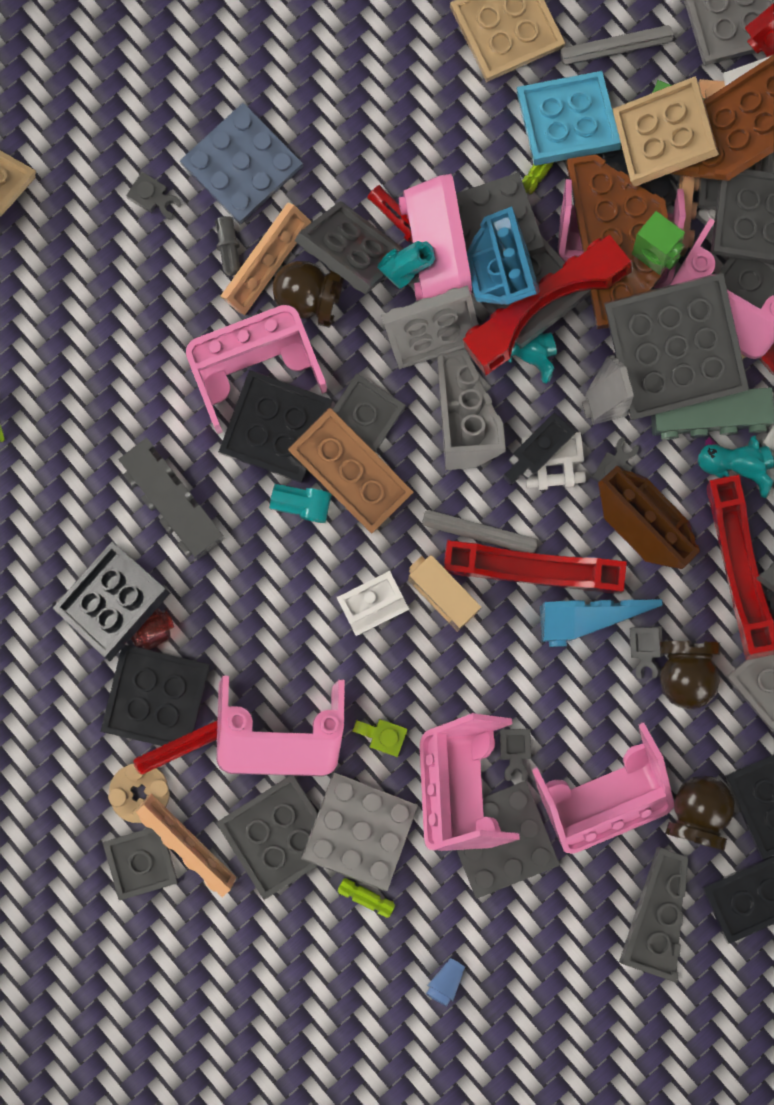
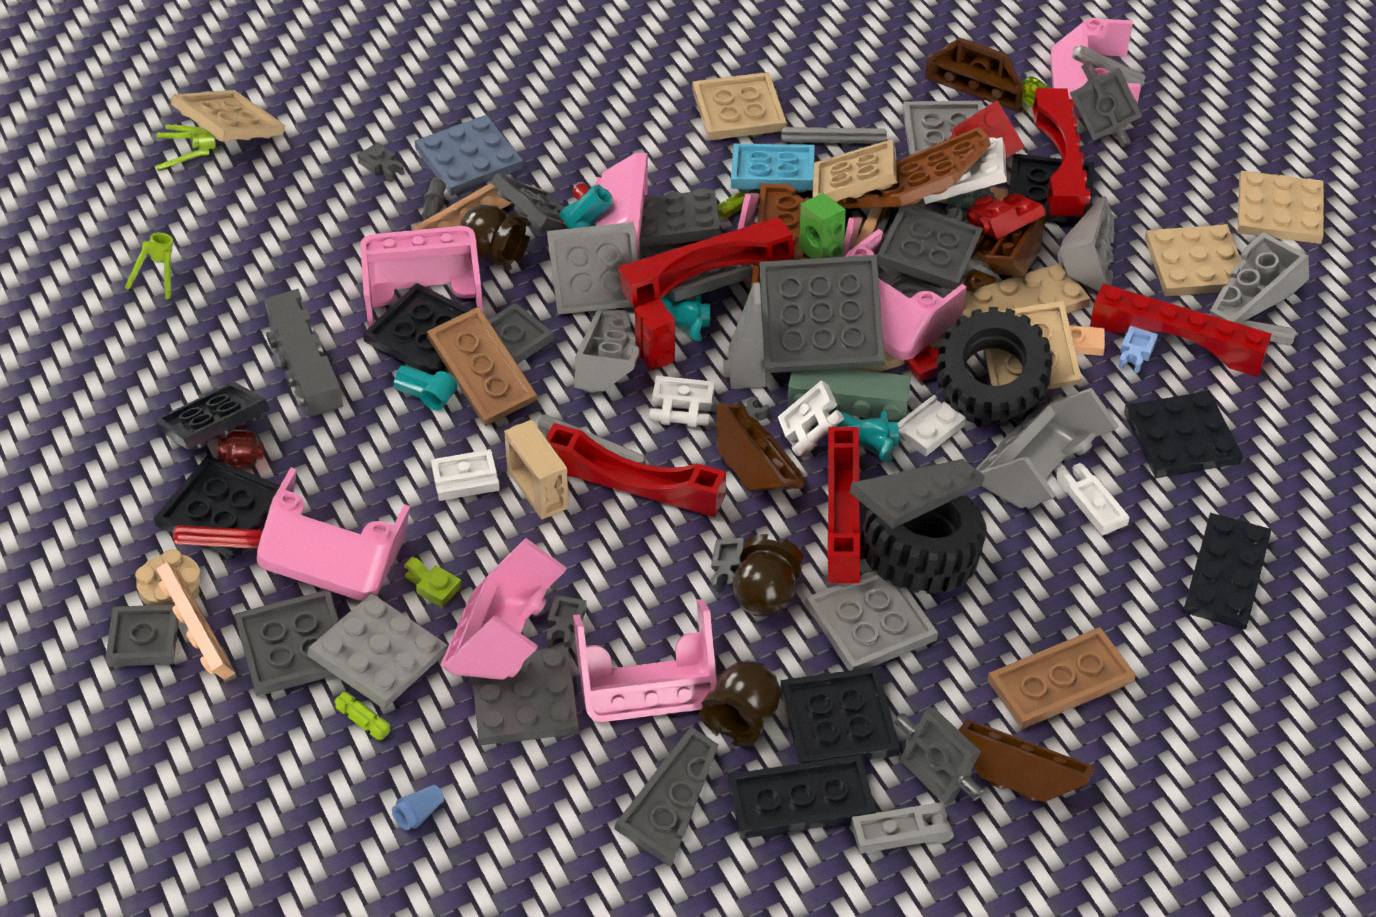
camera: 15 degrees right, 35 degrees down
dark azure wedge [467,206,540,304] -> none
black hinge [503,412,576,486] -> none
dark azure wedge [540,599,662,647] -> none
none -> red brick [635,300,675,370]
none -> white plate [778,380,844,456]

